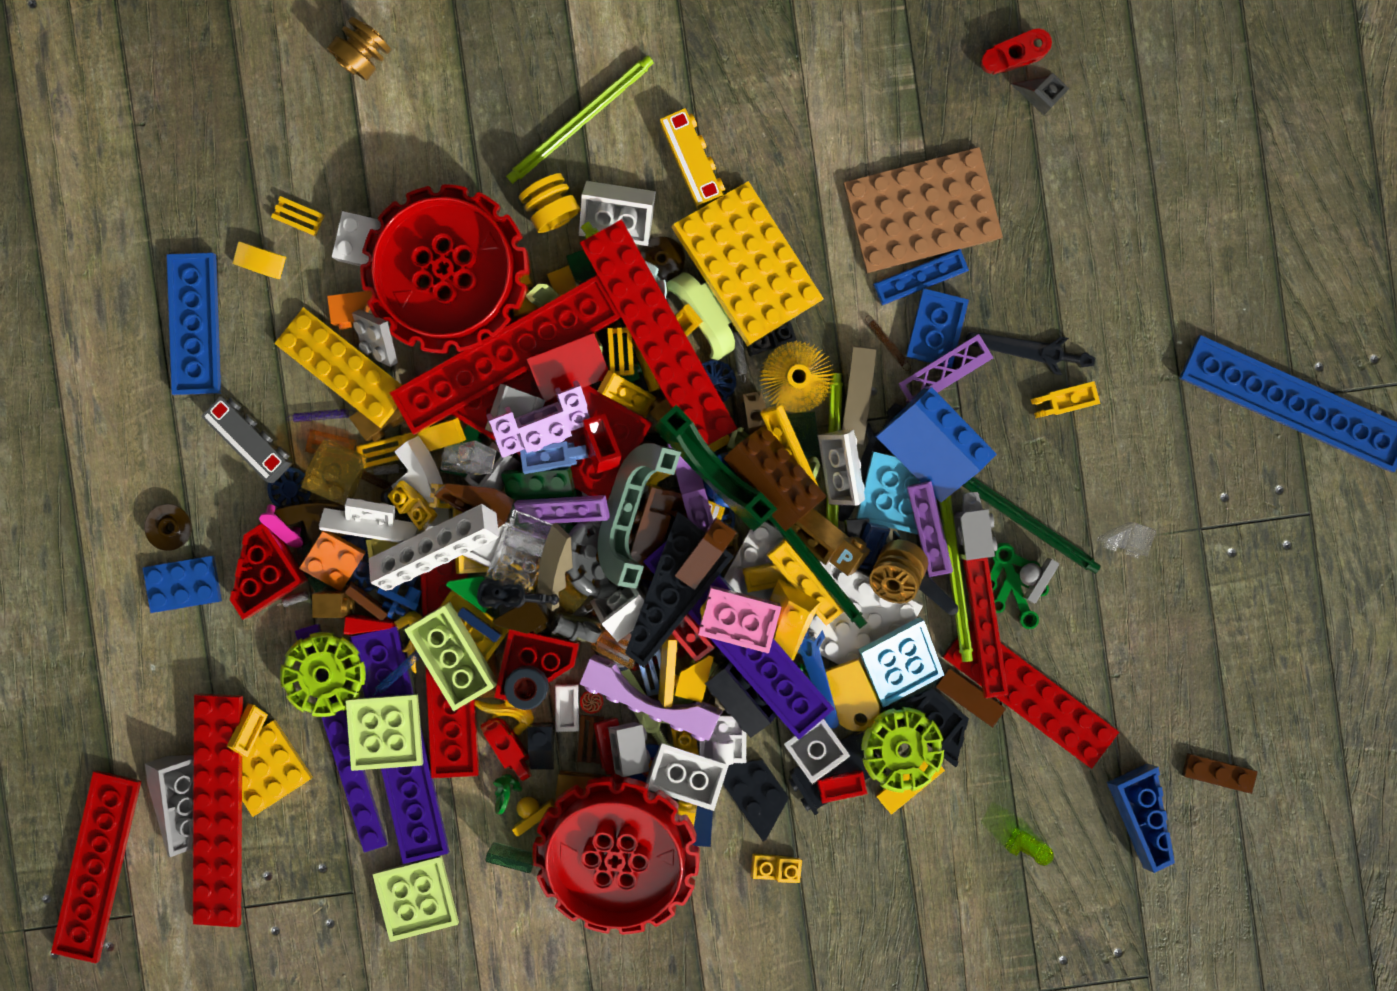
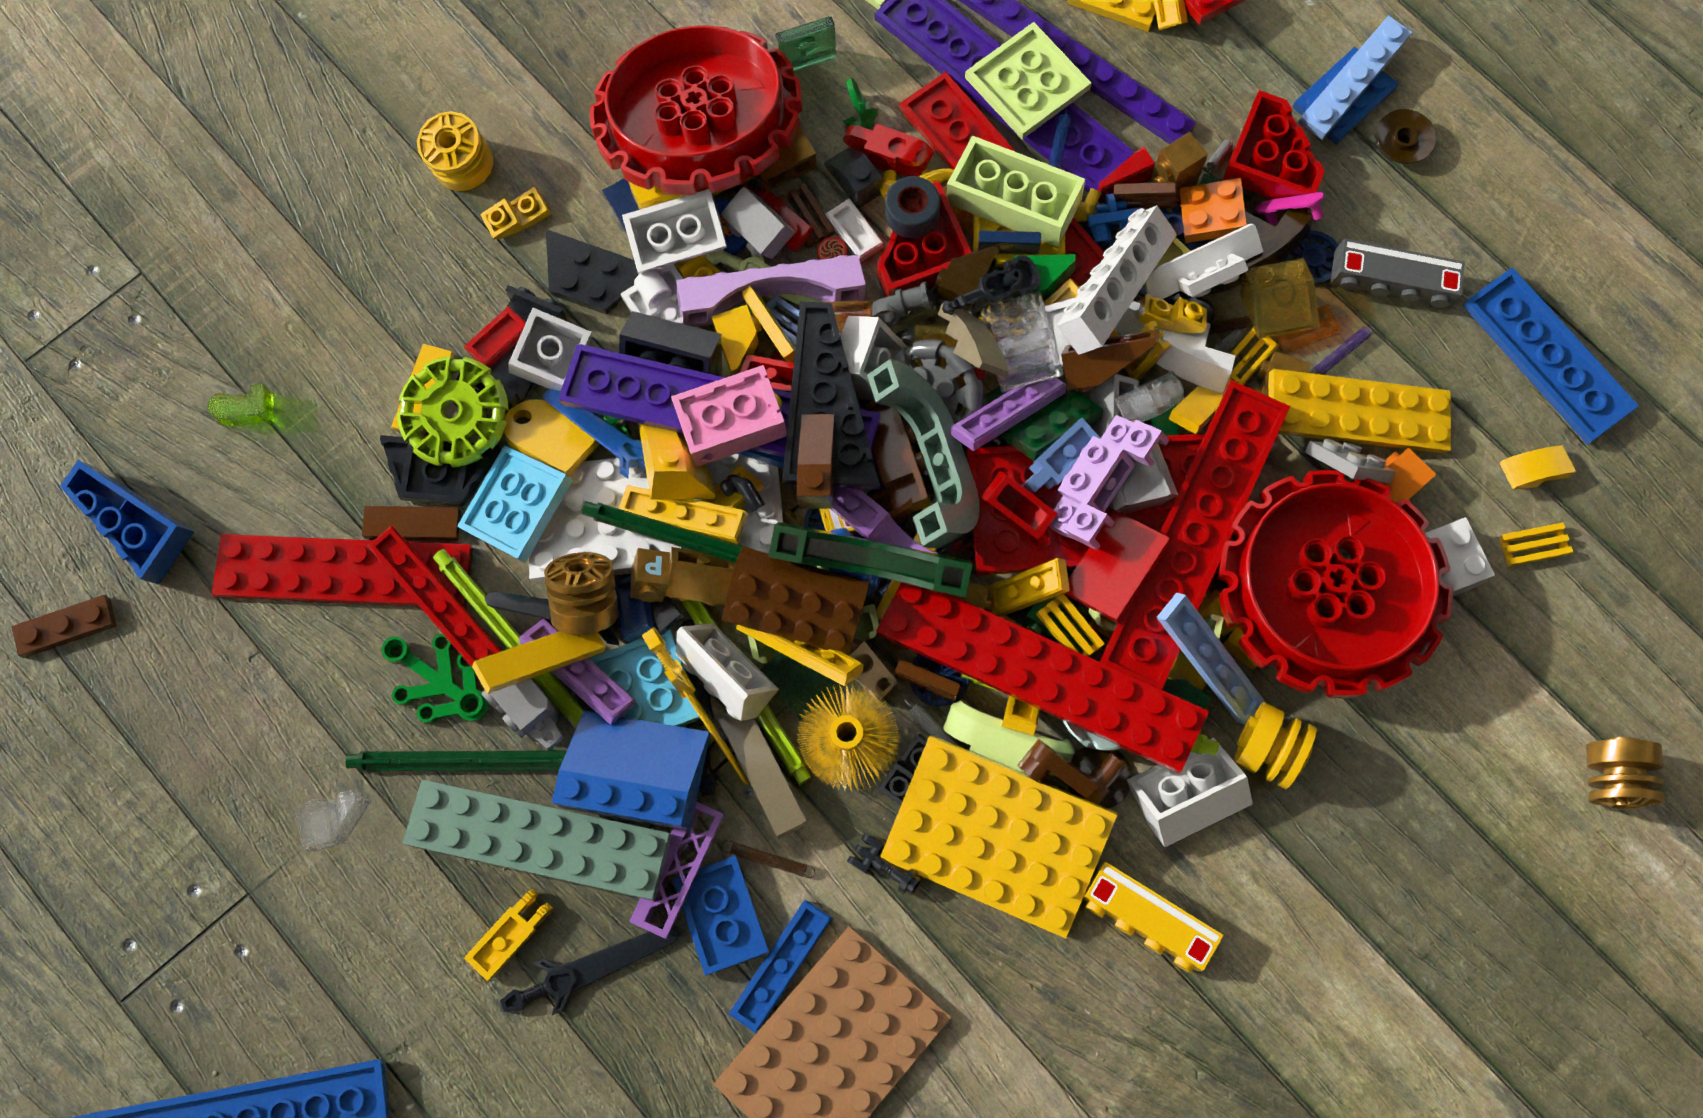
camera: 150 degrees right, 15 degrees down
lime plate [280,632,366,717] -> none
lime piece [506,55,654,184] -> none
yellow tile [512,797,556,837] -> none
light grey tile [1020,558,1059,604] -> none
none -> sand green plate [402,780,672,901]
none -> yellow wheel [417,111,494,192]
none -> yellow tile [472,631,606,694]
none -> yellow sword [642,627,750,785]
none -> black arm [720,474,765,512]
none -> black hinge [846,833,922,895]
none -> reddish brown tile [895,660,960,702]
none -> reddish brown beam [1017,739,1128,805]
none -> light blue plate [1156,593,1264,725]
none -> light blue plate [1298,16,1412,140]

